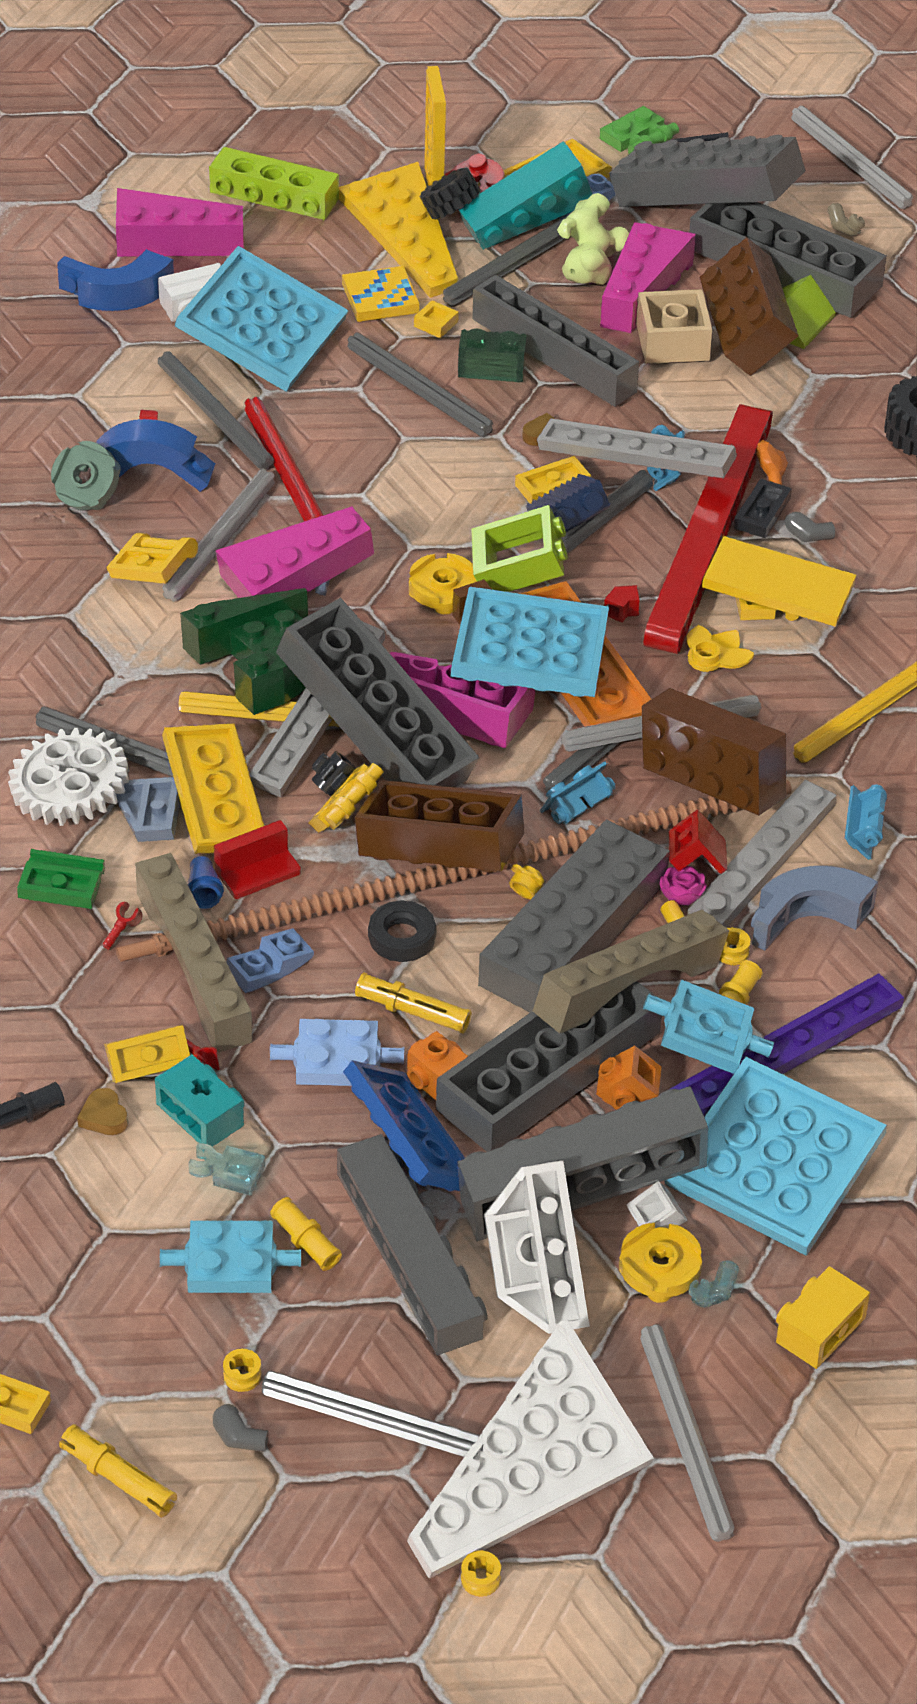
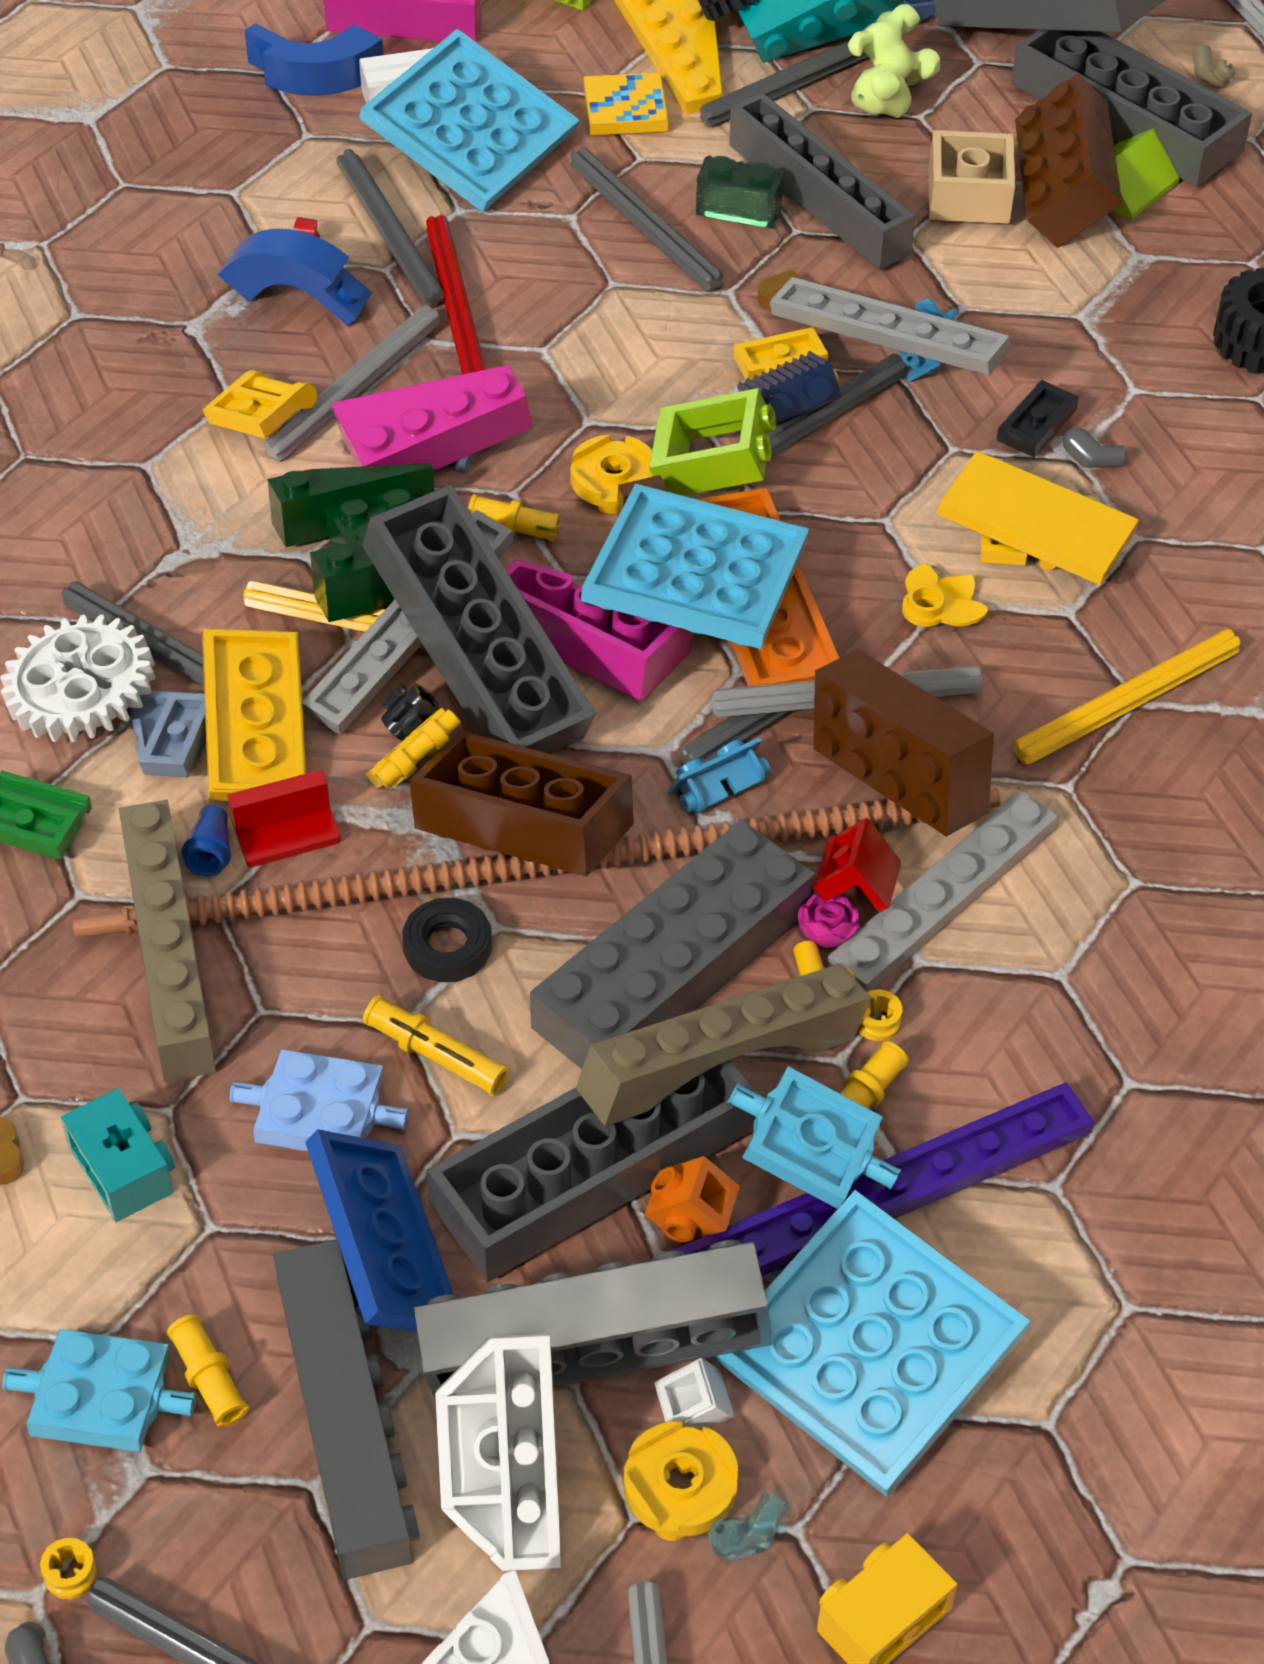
camera: 10 degrees right, 5 degrees up
sand green plate [51,441,121,511] -> none
red hand [102,902,143,950] -> none
yellow plate [104,1025,190,1083] -> none
red hand [186,1038,220,1070] -> none
clear light blue plate [189,1143,265,1196] -> none
medium blue slope [226,928,314,993] -> none
orange brick [407,1031,468,1100] -> none
yellow plate [414,300,459,338] -> none
yellow plate [509,864,545,900] -> none
dark pink wedge [600,222,696,333] -> none
red piece [604,585,640,623] -> none
red beam [643,404,773,654] -> none
sand blue arch [751,866,878,951] -> none
orange rock [756,440,788,485] -> none
dark azure hinge [844,784,887,860] -> none
none -> yellow pin [468,494,561,542]

